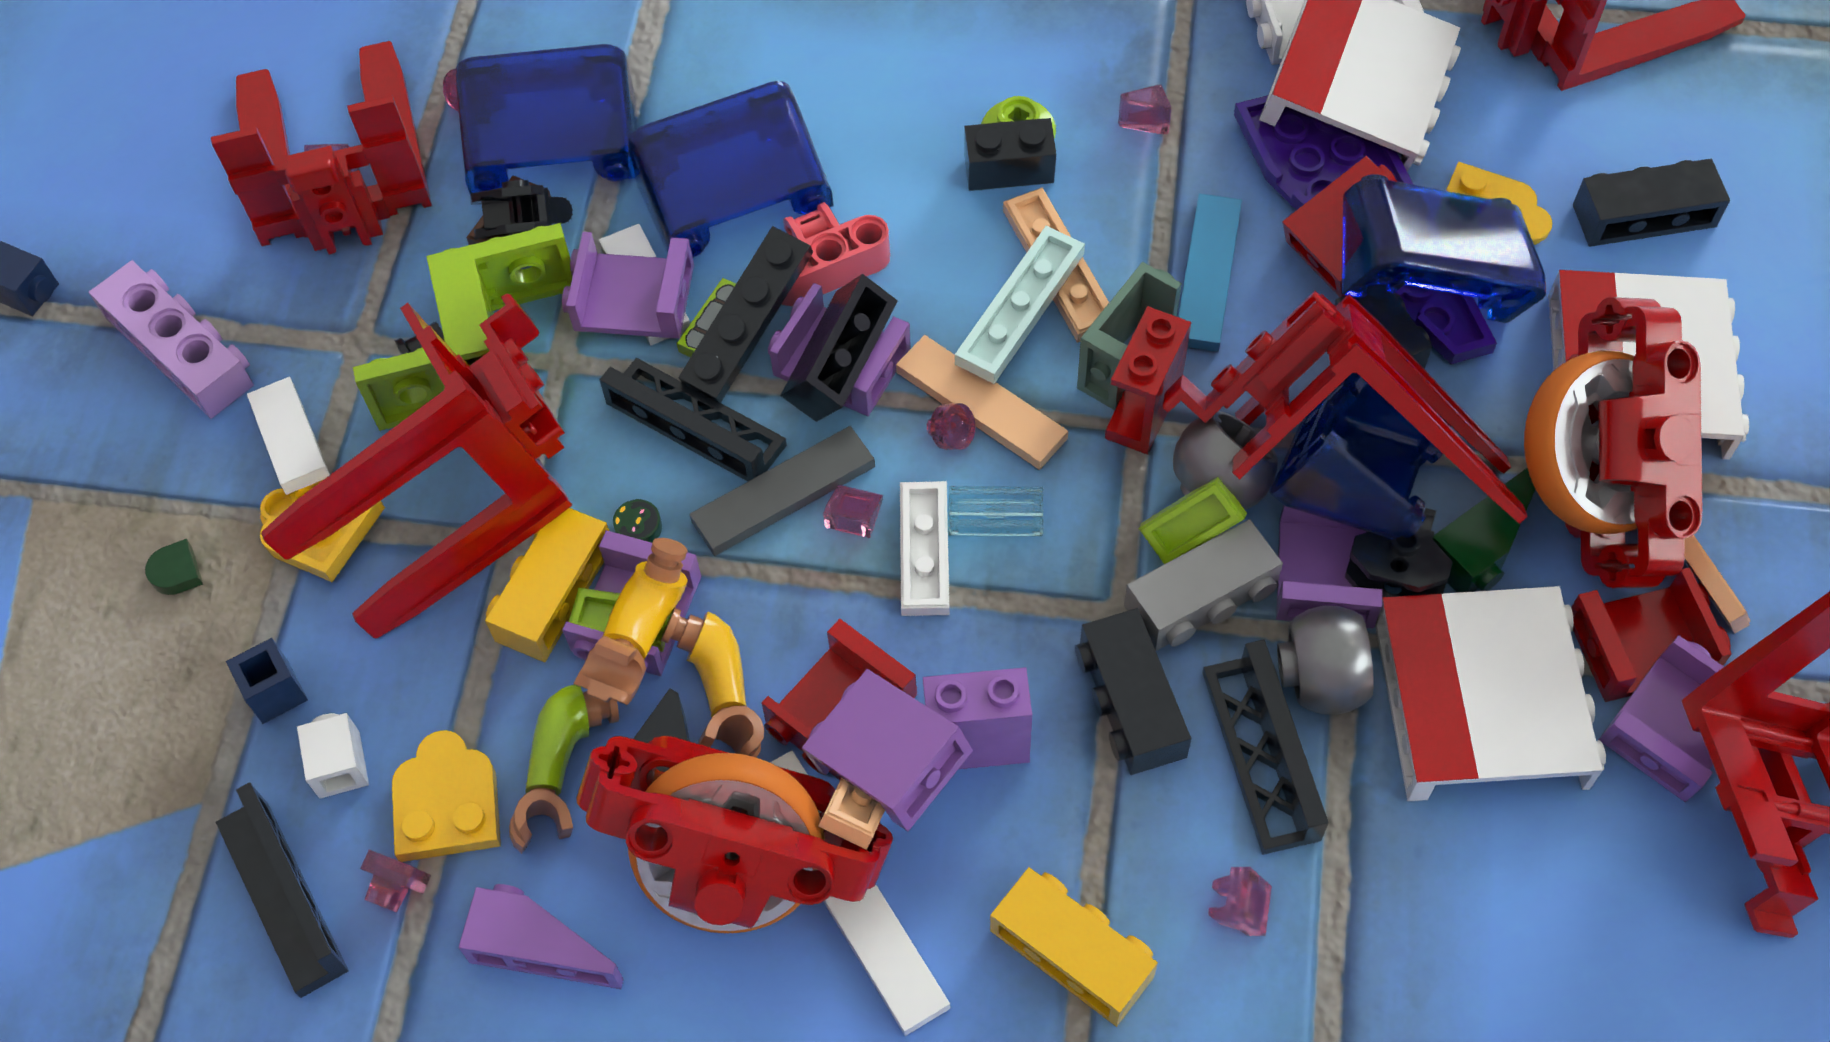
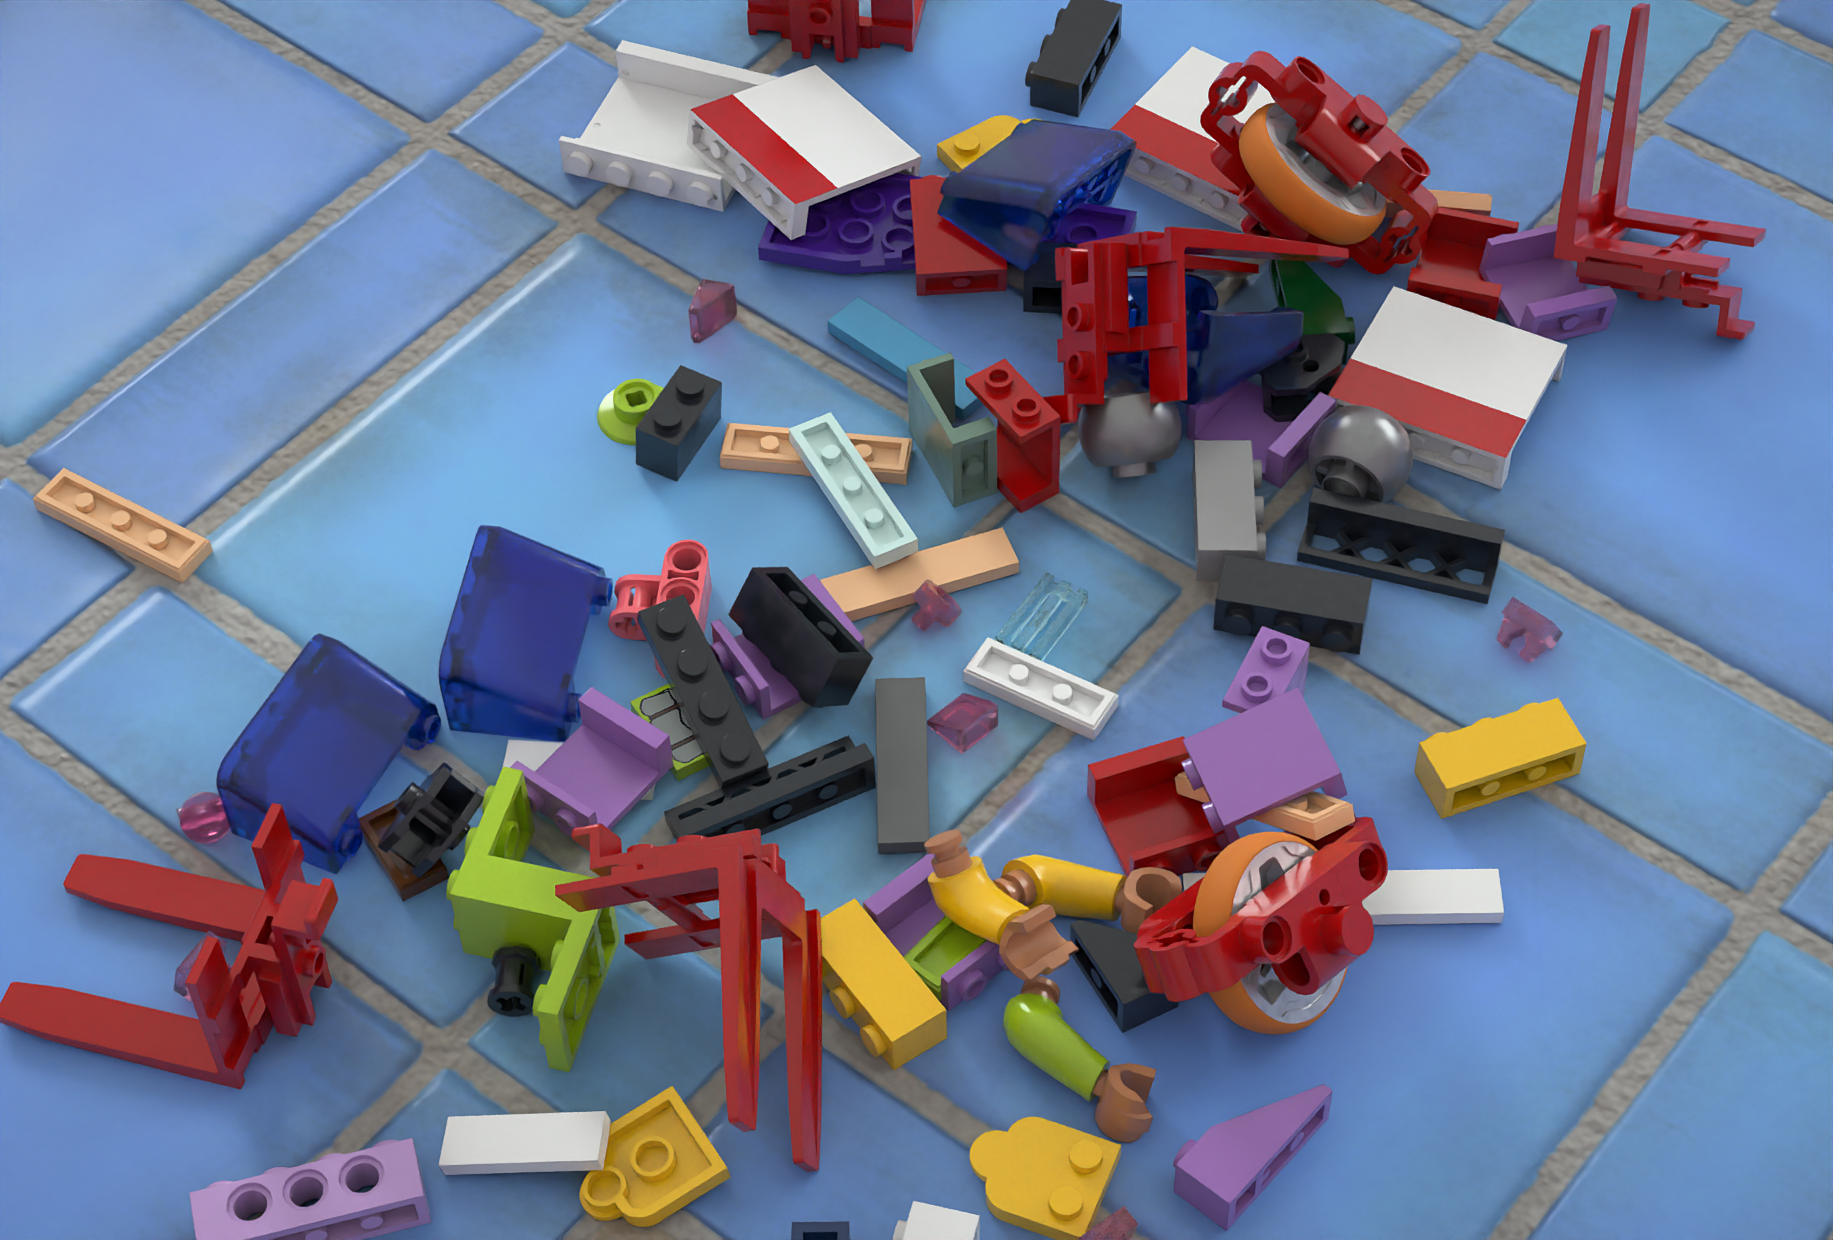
camera: 60 degrees left, 10 degrees down
dark green tile [613,499,662,543] -> none
lime tile [1138,477,1247,564] -> none

